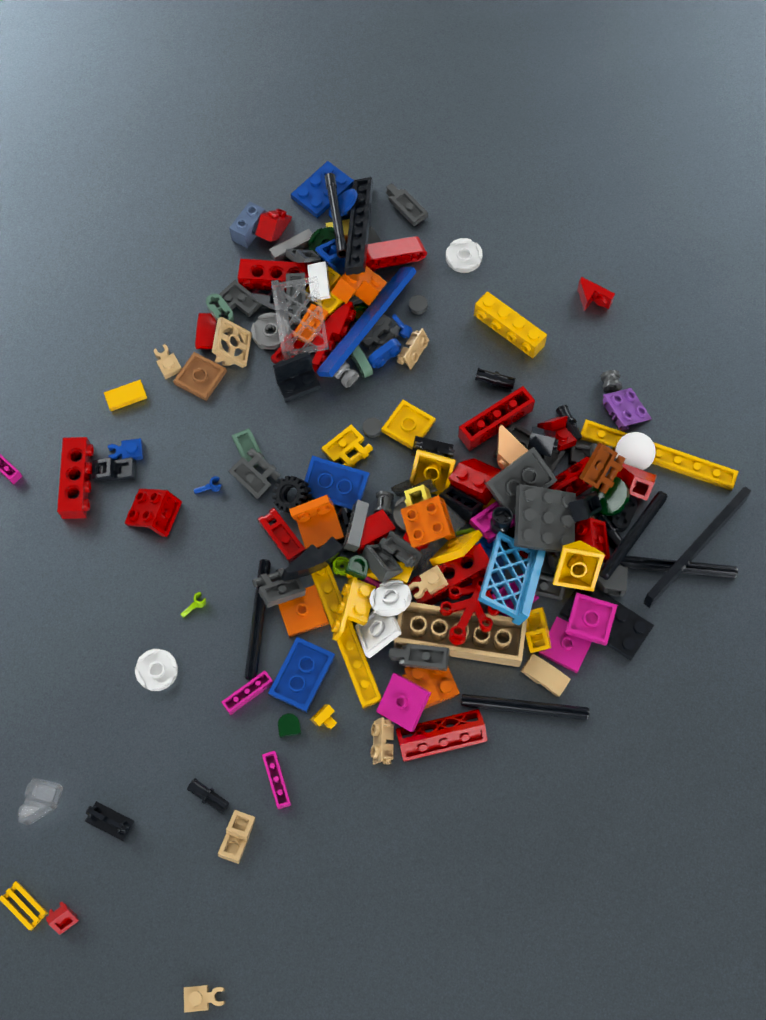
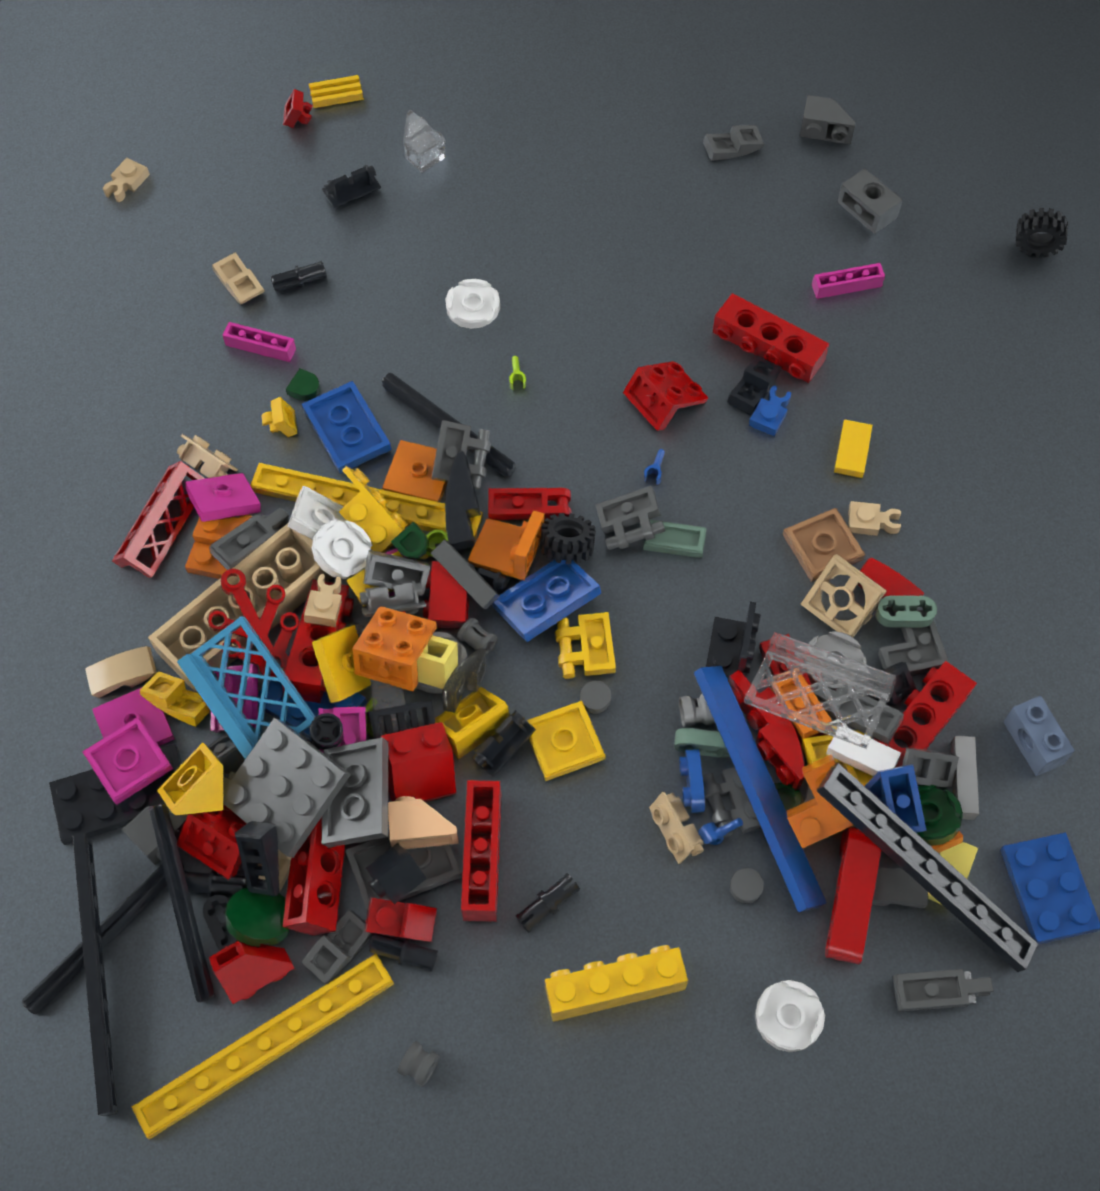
camera: 125 degrees right, 5 degrees down
dark pink piece [221,670,273,715] -> none
red slope [255,209,292,242] -> none
black piece [324,173,347,258] -> none
blue piece [328,189,358,219] -> none
black axle [461,694,590,720] -> none
red slope [577,277,615,311] -> none
dark orange plate [579,443,626,494] -> none
medium lavender hinge [602,388,652,432] -> none
white tile [615,432,656,470] -> none

